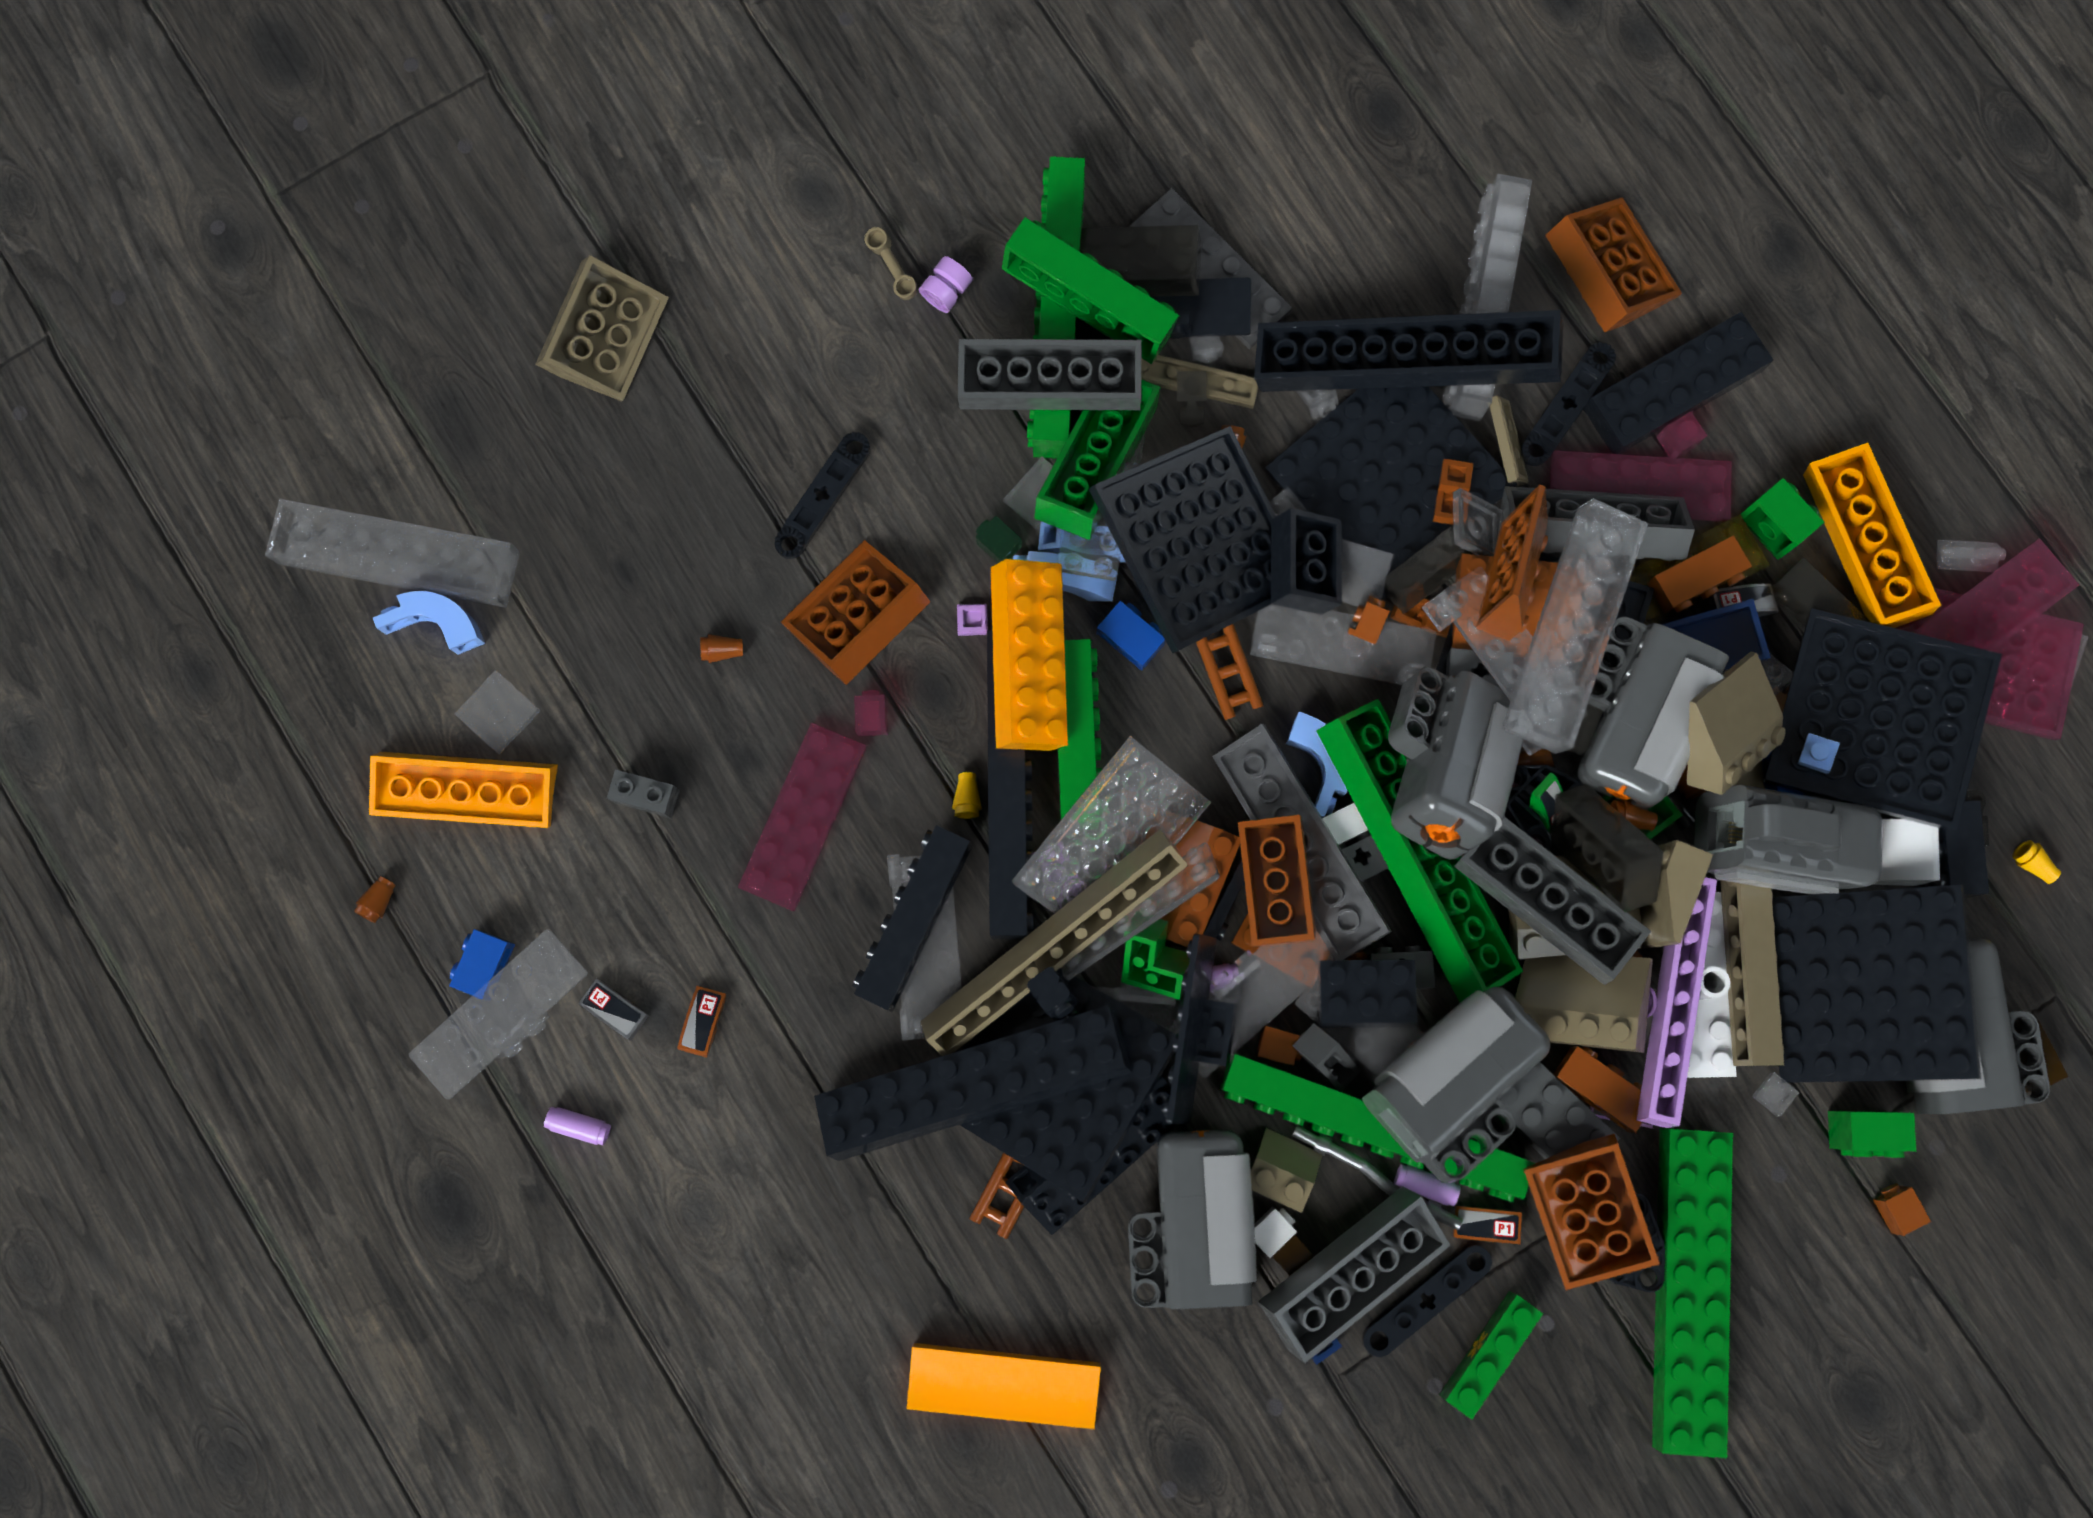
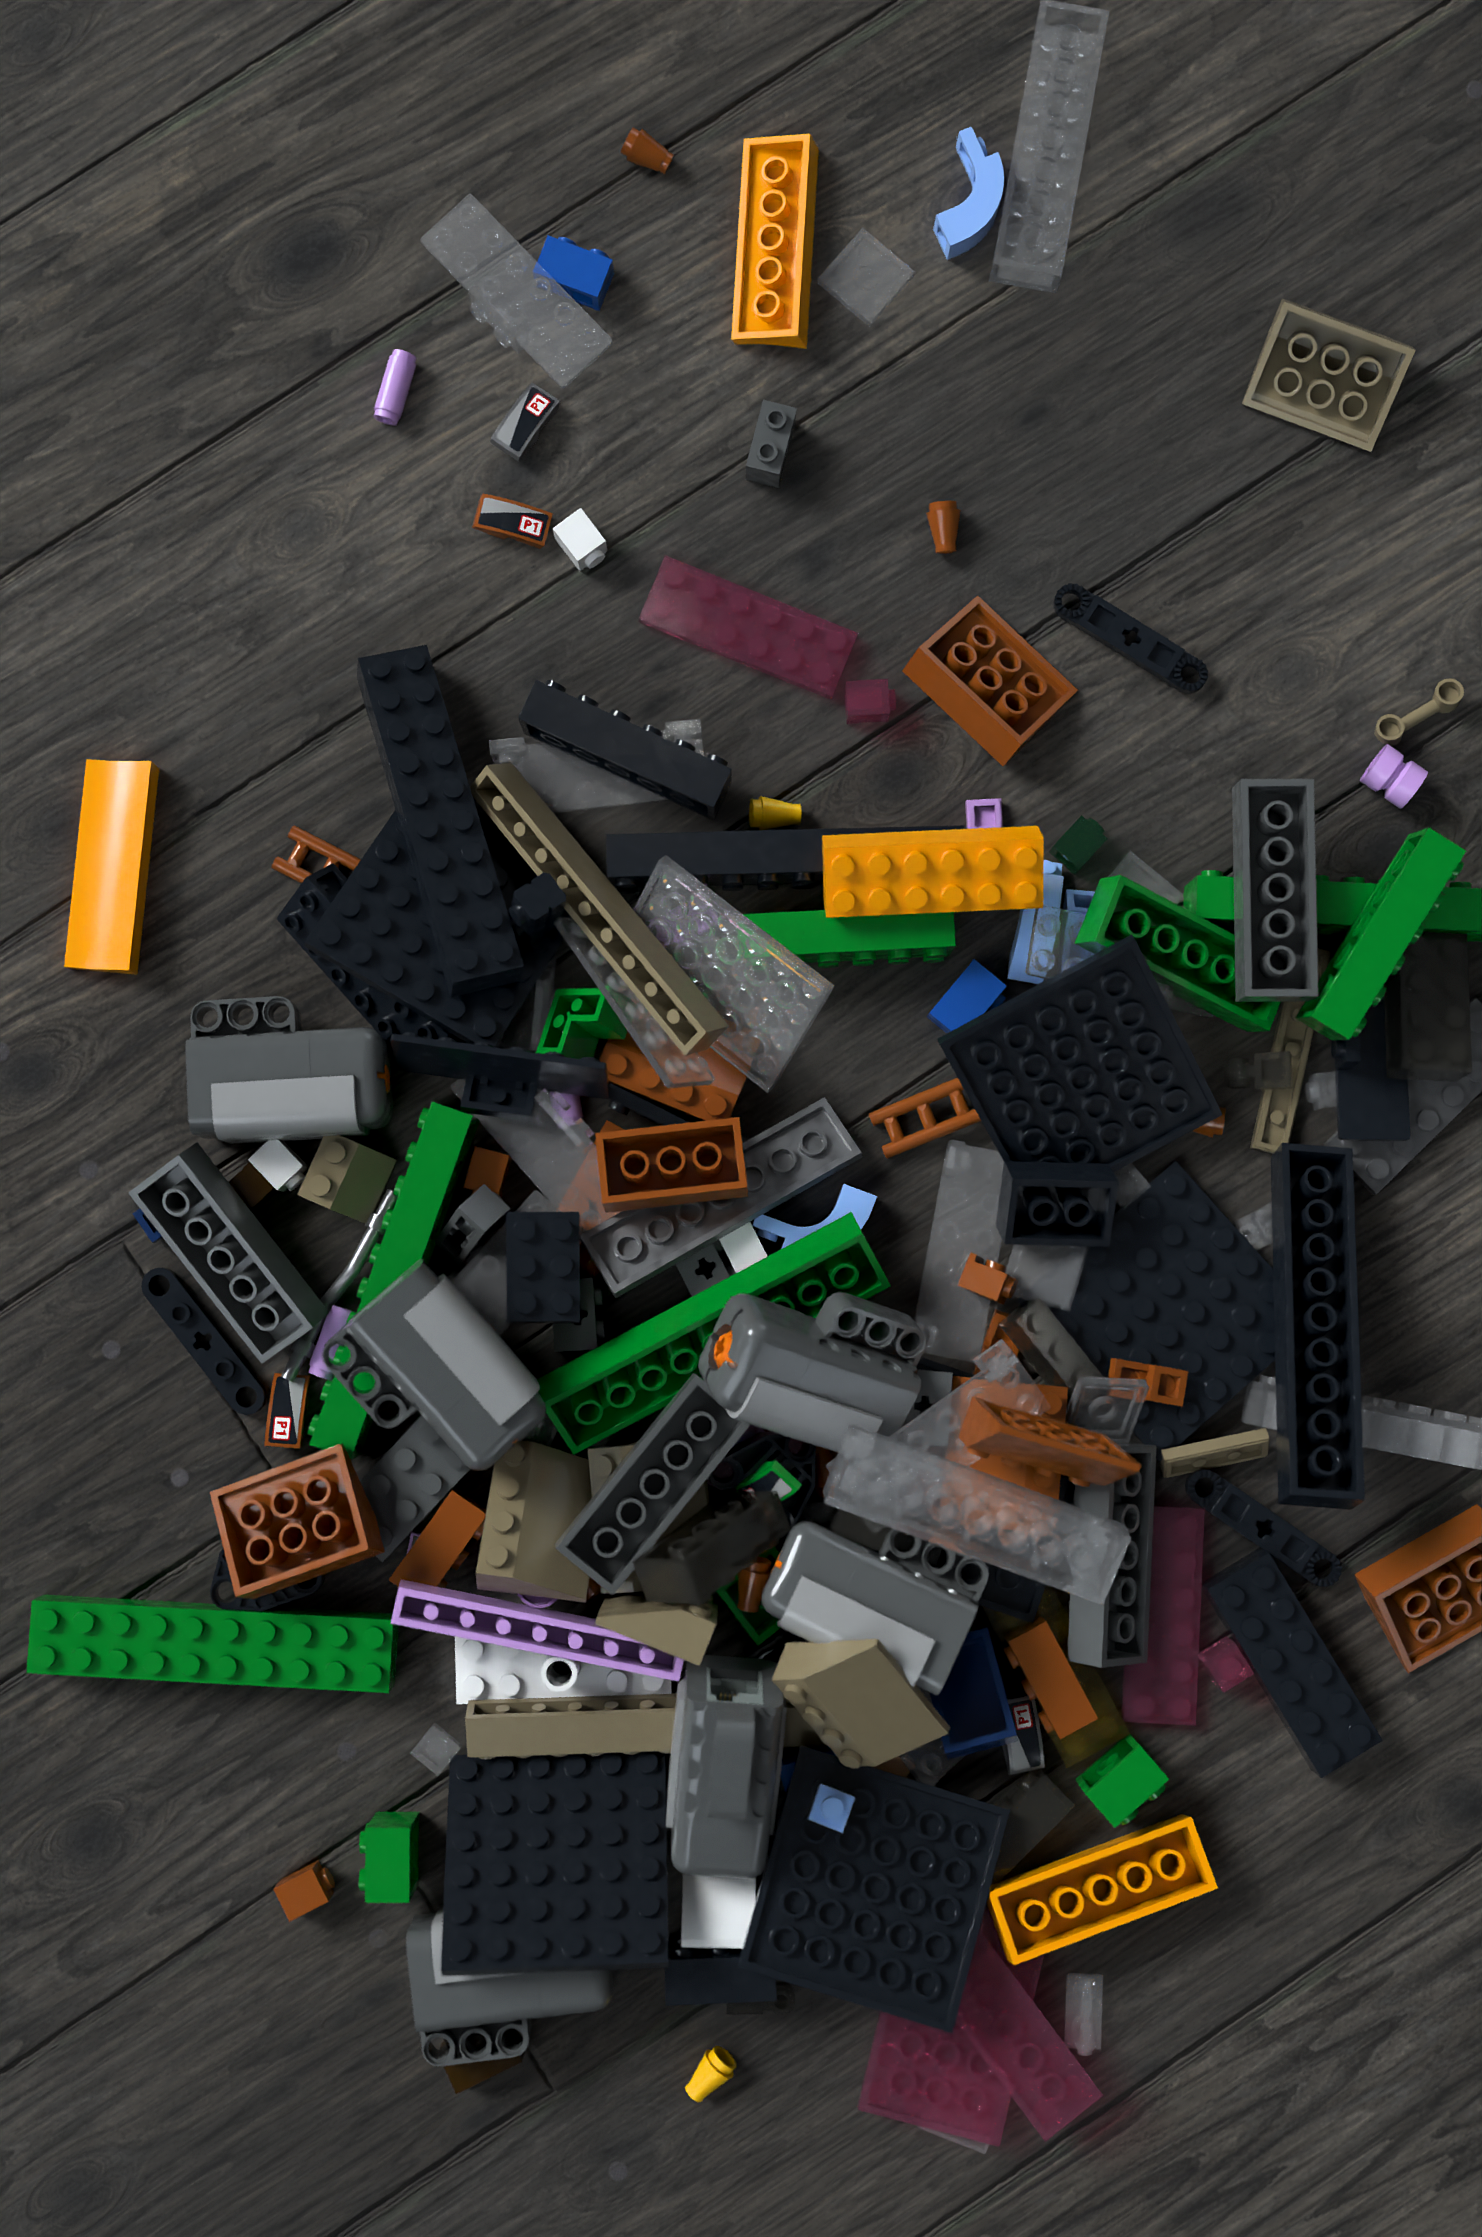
camera: 80 degrees right, 5 degrees up
green brick [1439,1291,1543,1420] -> none
none -> white brick [553,508,607,571]

